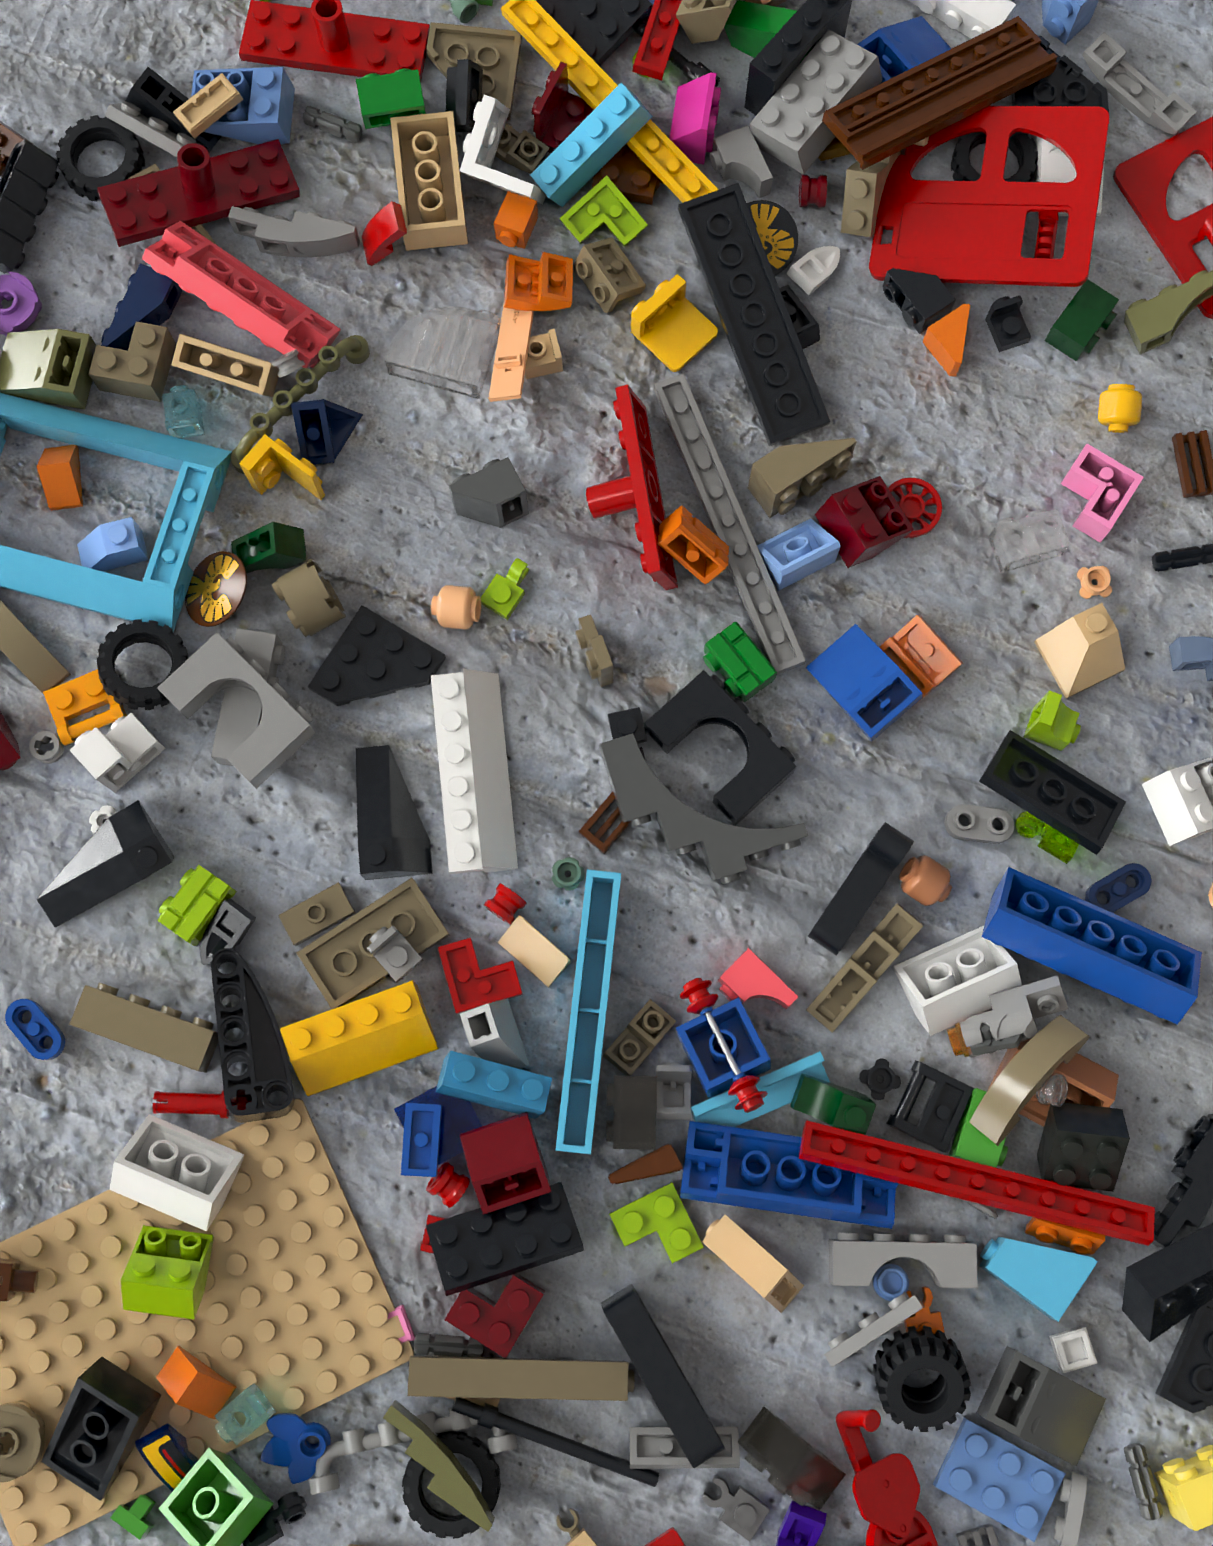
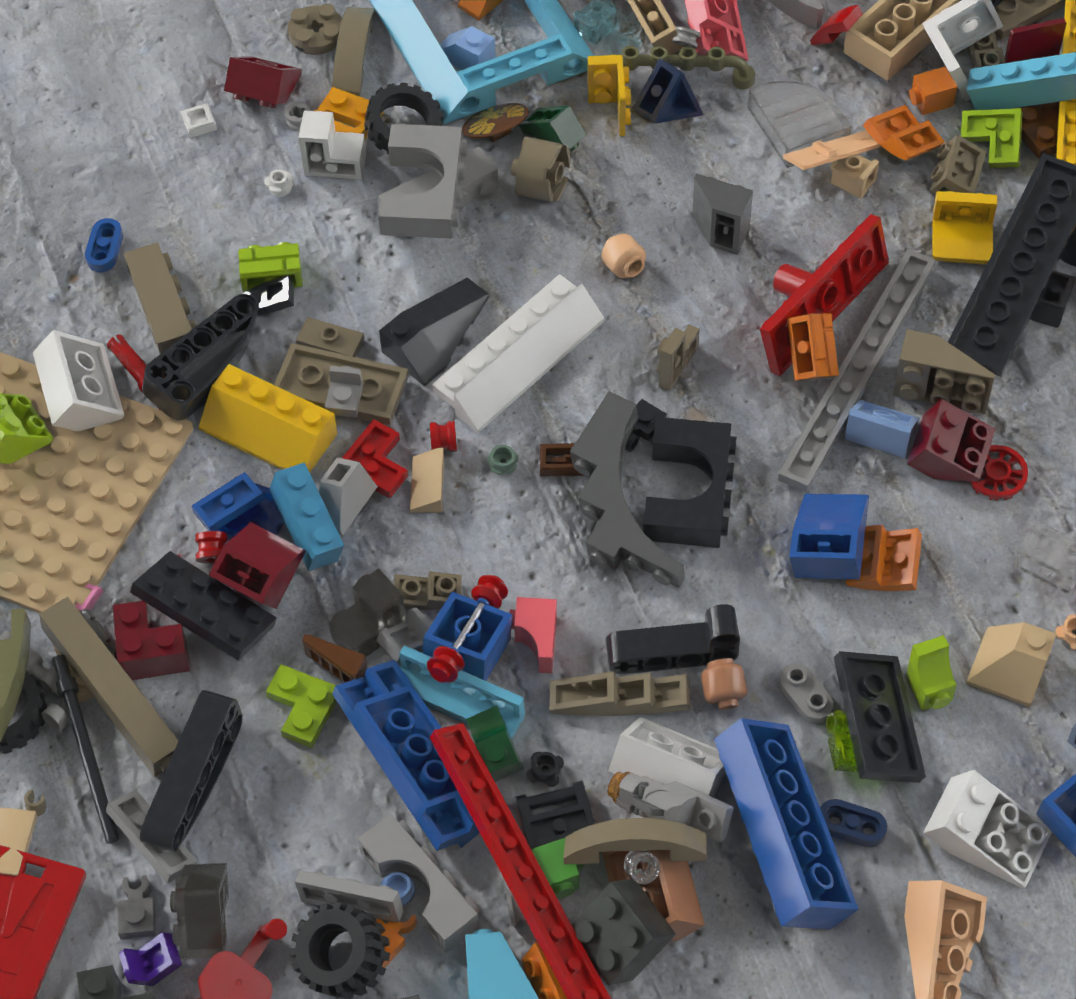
camera: 50 degrees right, 20 degrees down
black wedge [37,800,174,928] -> none
black plate [308,605,446,706] -> none
lime plate [481,558,529,620] -> none
medium azure brick [555,869,621,1155] -> none
tan slope [702,1215,804,1313] -> none
green brick [703,621,777,702] -> none

